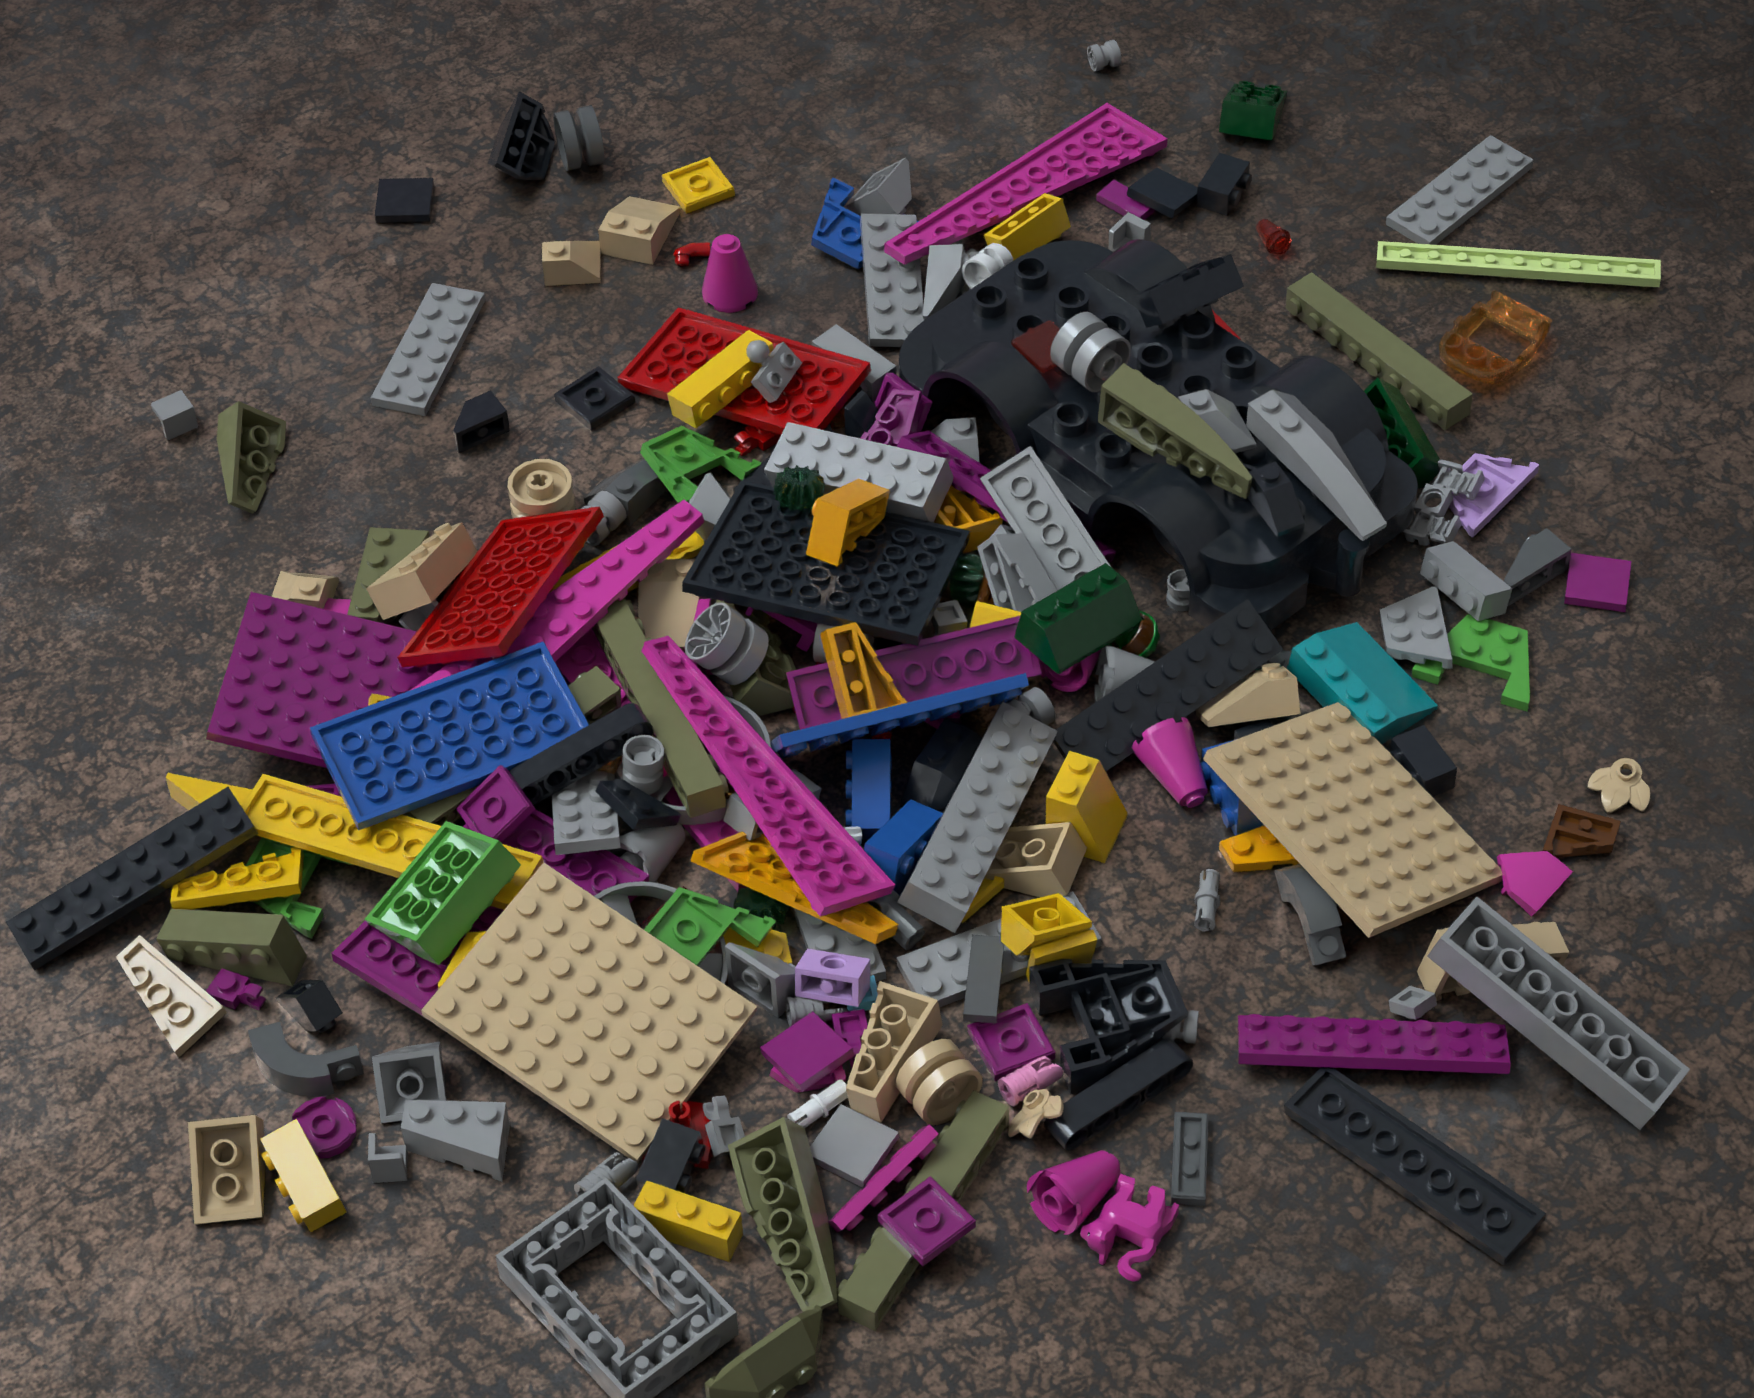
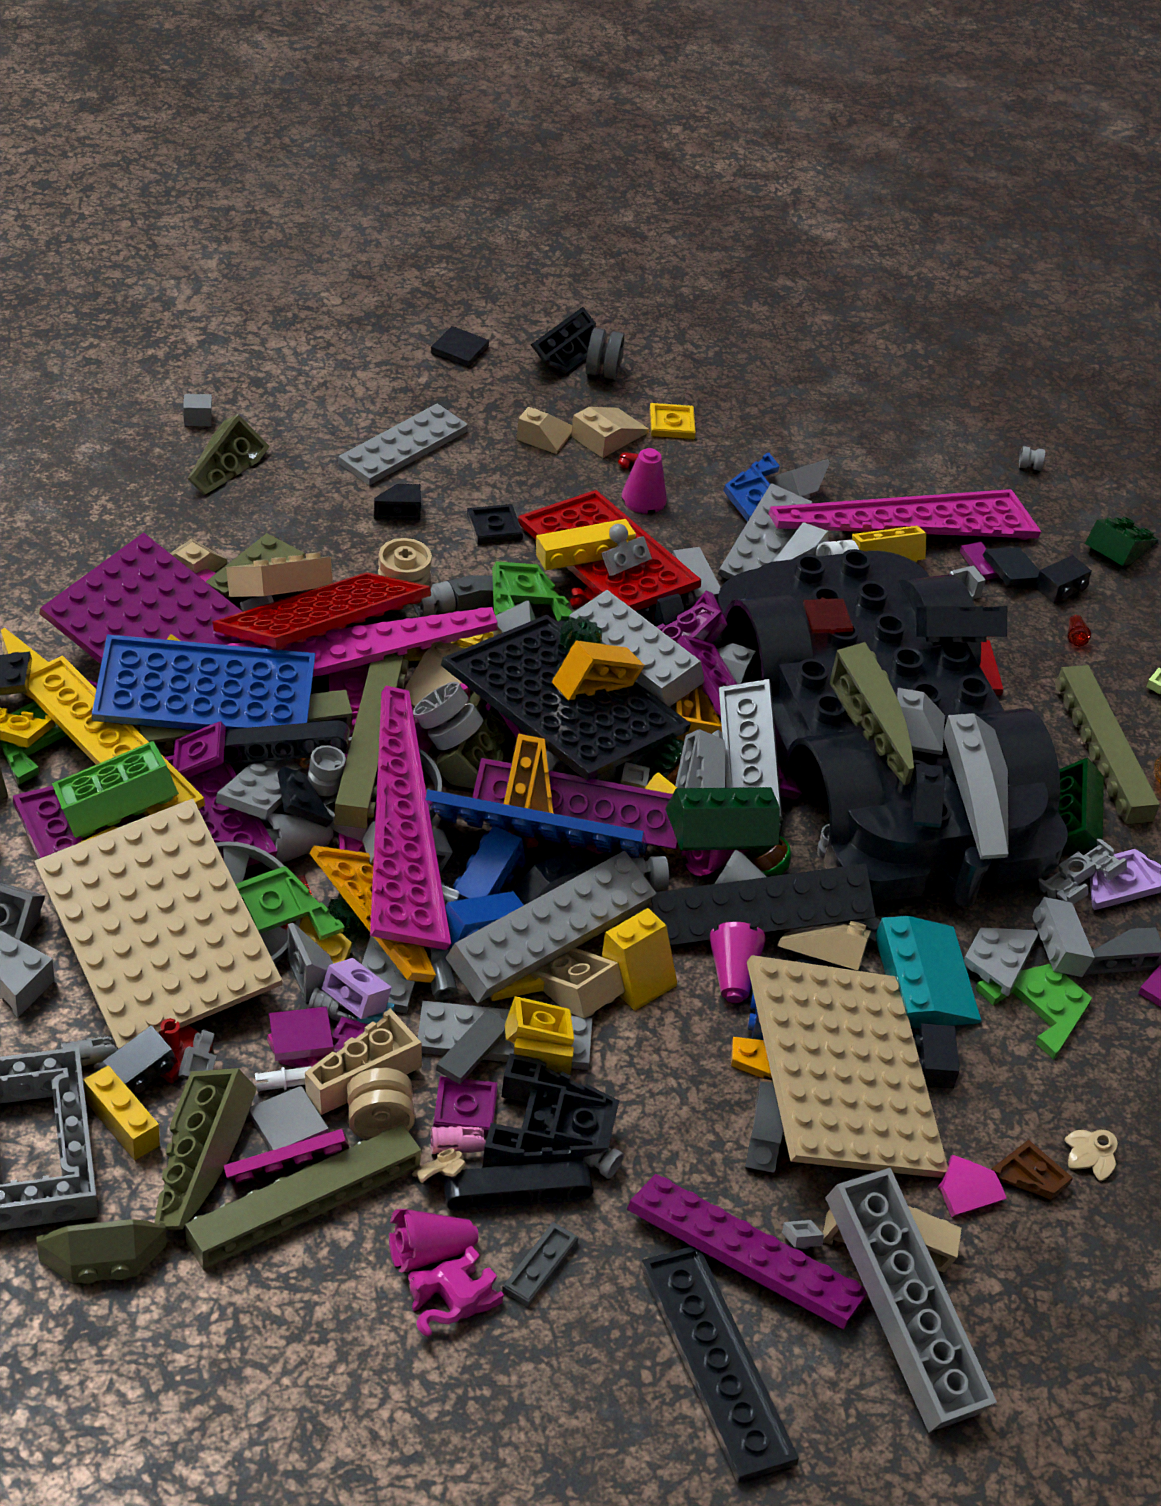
camera: 20 degrees right, 5 degrees down
magenta tile [878,1176,976,1266] -> none
light grey wheel [1050,312,1131,392] -> none
light grey pin [1194,869,1220,931] -> none

